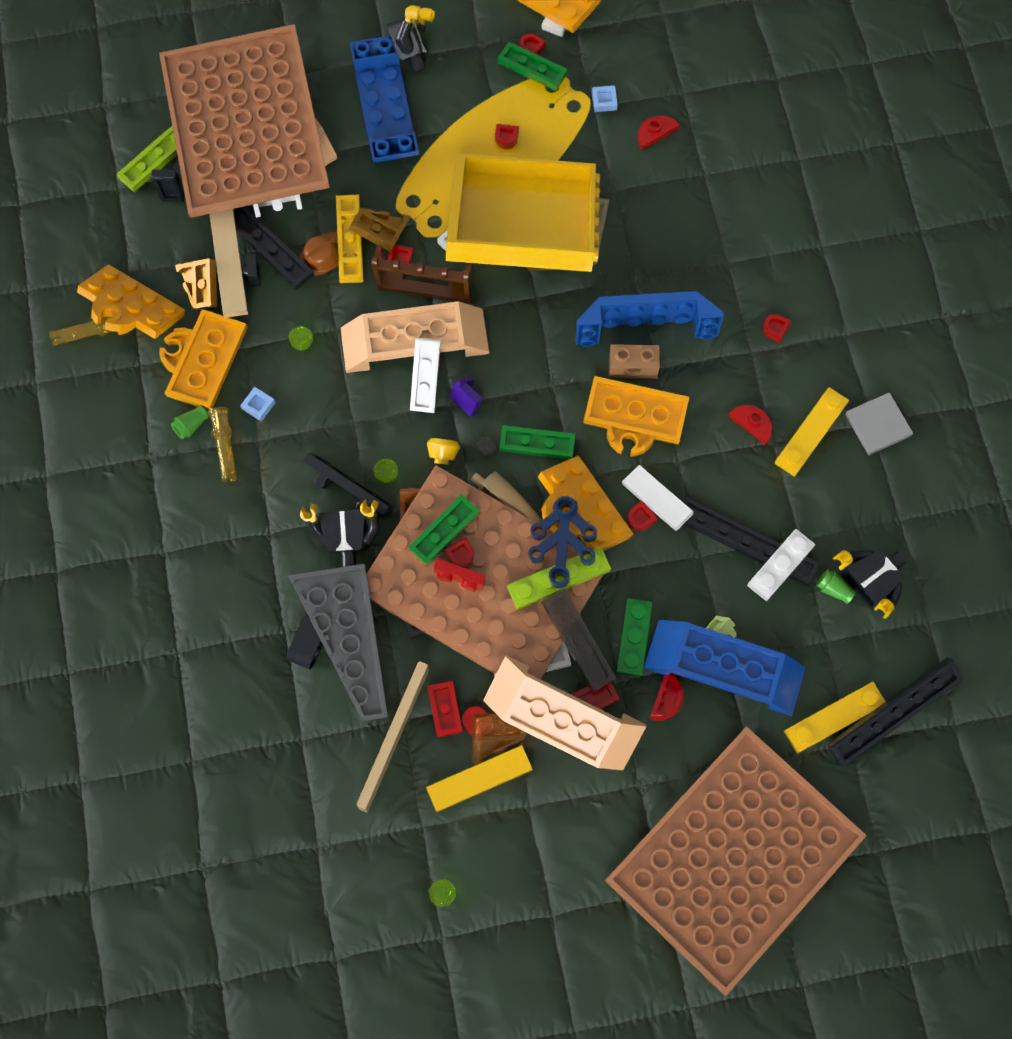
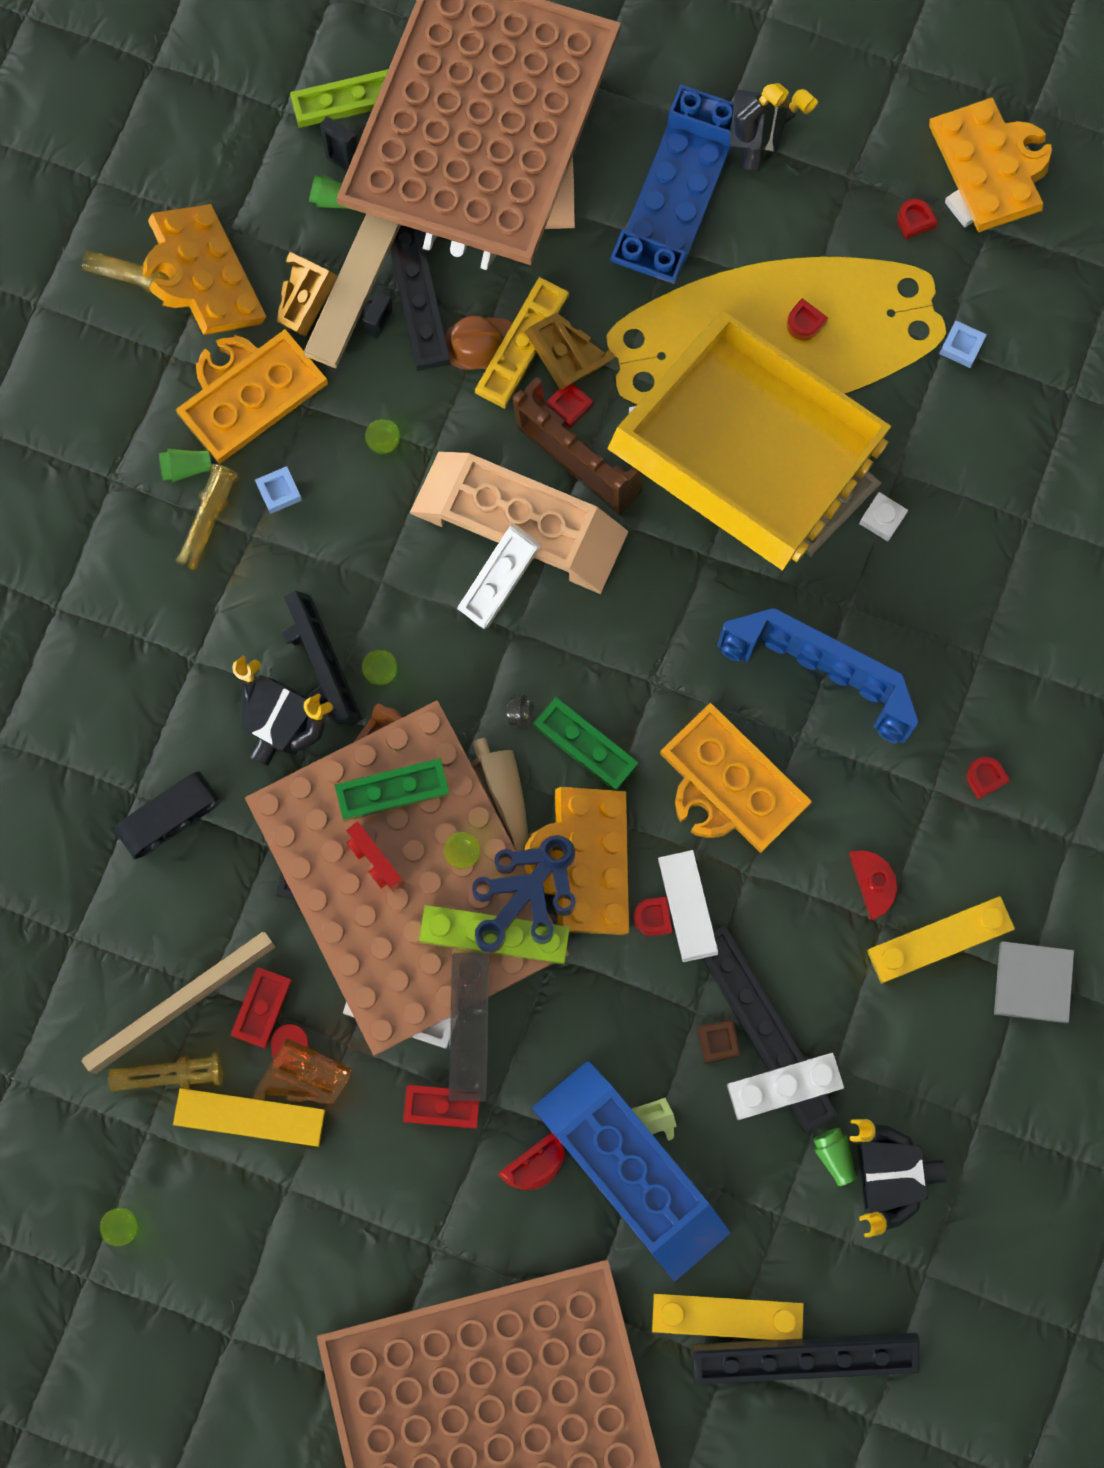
camera: 30 degrees right, 5 degrees up
dark grey wing [288,564,388,721] -> none
yellow cone [427,438,460,465] -> none
red tile [444,538,474,568] -> none
dark purple tile [450,376,483,417] -> none
light nougat slope [483,655,647,770] -> none
green plate [498,42,568,91] -> none
medium nougat brick [609,344,660,379] -> none
green plate [616,598,652,678] -> none
red plate [638,116,680,151] -> none
none -> clear yellow pin [108,1052,223,1092]
none -> bright green cone [309,174,353,210]
none -> clear neon green plate [444,832,480,869]
none -> reddish brown tile [697,1020,741,1064]
none -> white plate [859,492,908,542]

